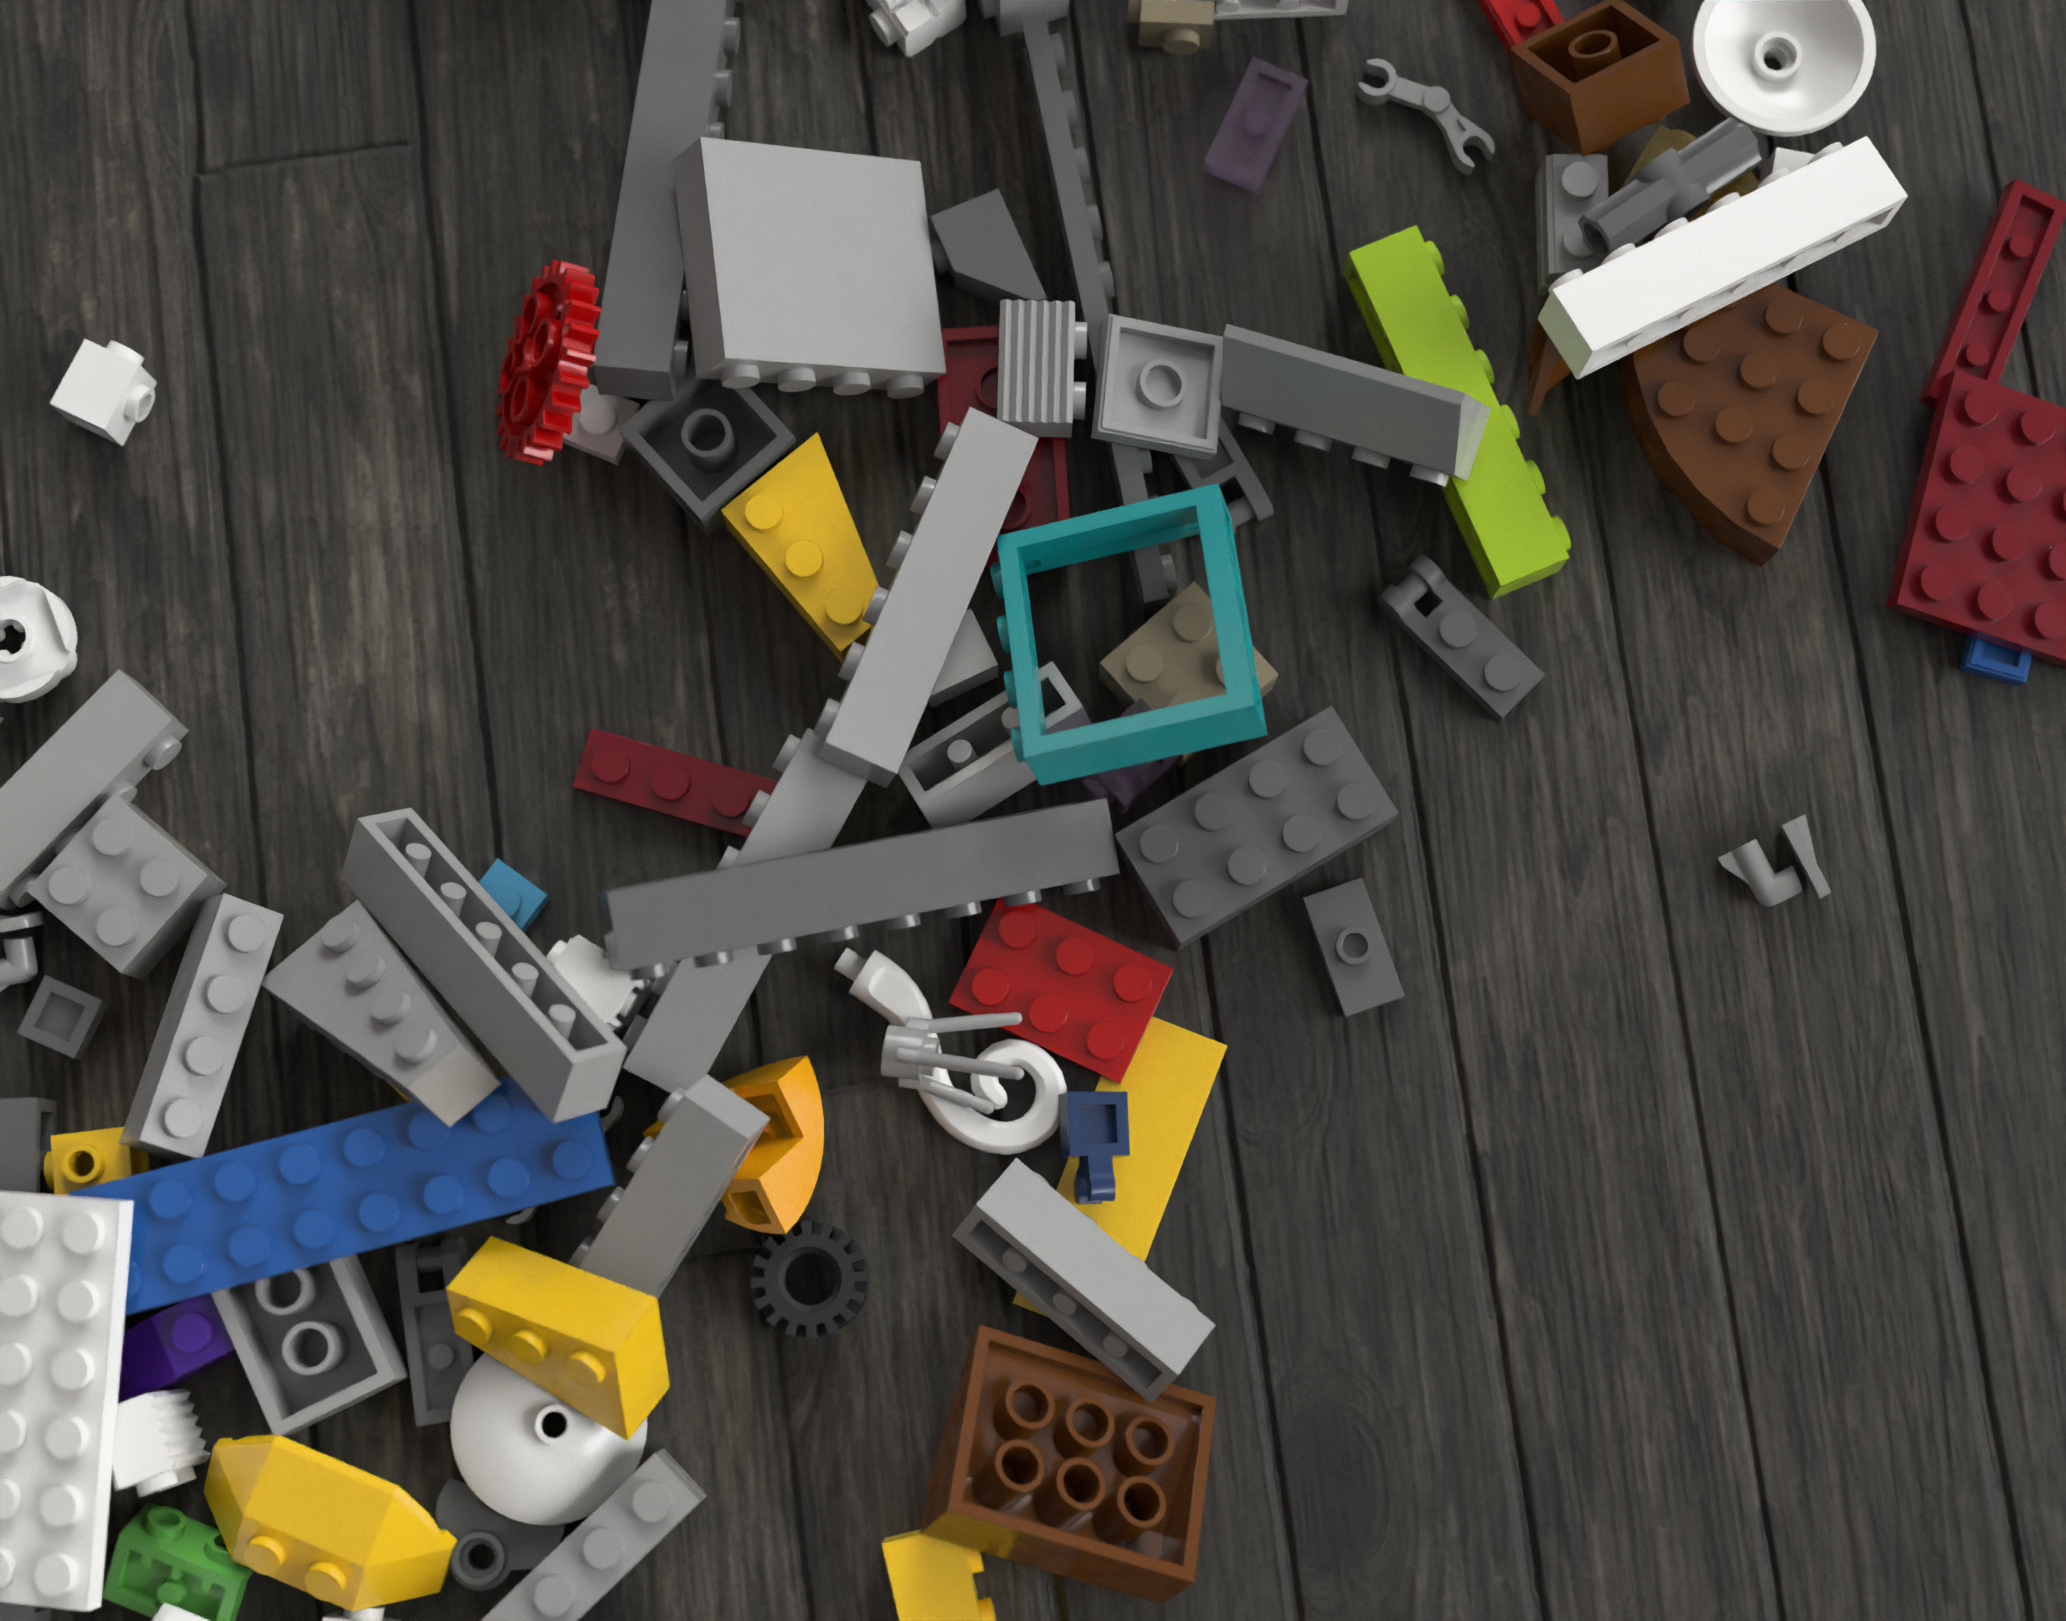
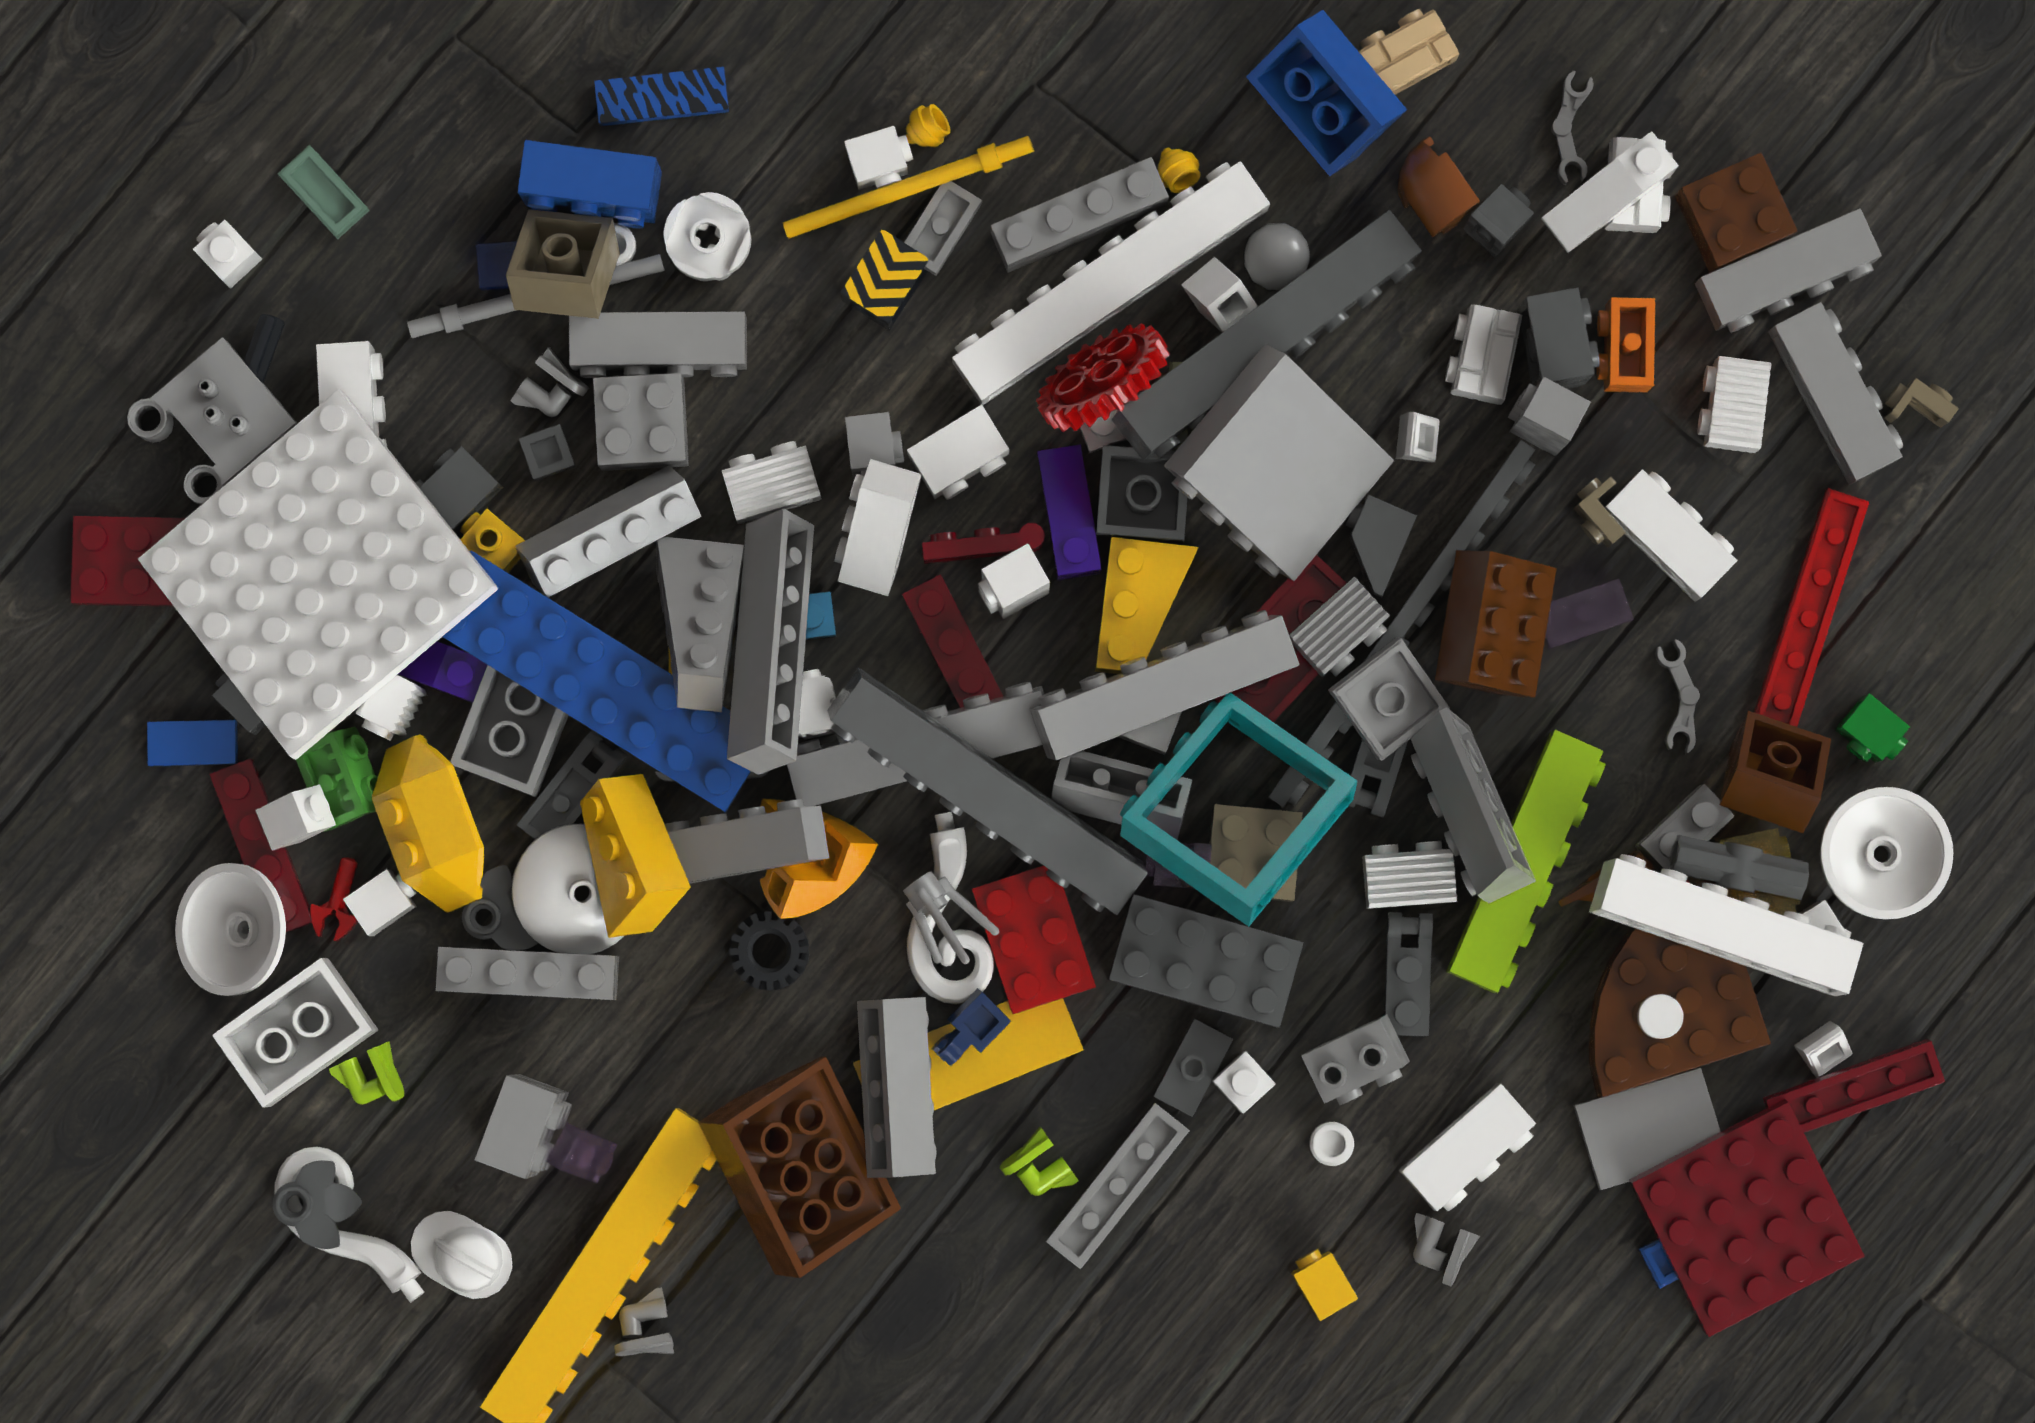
camera: 45 degrees right, 5 degrees up
none -> white brick [722,441,822,524]
none -> yellow bar [783,136,1034,239]
none -> white brick [834,459,921,596]
none -> piece [840,230,928,331]
none -> light grey brick [845,412,904,479]
none -> light grey plate [904,181,982,276]
none -> yellow plate [906,104,950,148]
none -> white brick [907,405,1009,500]
none -> dark red plate [922,523,1045,564]
none -> white brick [952,161,1270,406]
none -> white brick [978,544,1050,619]
none -> light grey brick [991,157,1169,273]
none -> lime piece [1000,1127,1079,1196]
none -> dark purple slope [1037,445,1101,581]
none -> light grey plate [1046,1103,1190,1269]
none -> yellow plate [1157,148,1200,193]
none -> white brick [1181,257,1258,333]
none -> white brick [1212,1051,1276,1114]
none -> light grey hair [1244,223,1310,290]
none -> yellow brick [1291,1249,1358,1321]
none -> light grey brick [1302,1014,1410,1105]
none -> white tile [1309,1122,1354,1166]
none -> white brick [1362,841,1457,909]
none -> white slope [1396,412,1440,462]
none -> white brick [1399,1083,1536,1211]
none -> reddish brown brick [1435,550,1557,698]
none -> light grey tile [1573,1068,1721,1190]
none -> white tile [1637,994,1683,1039]
none -> white slope [1794,1021,1853,1078]

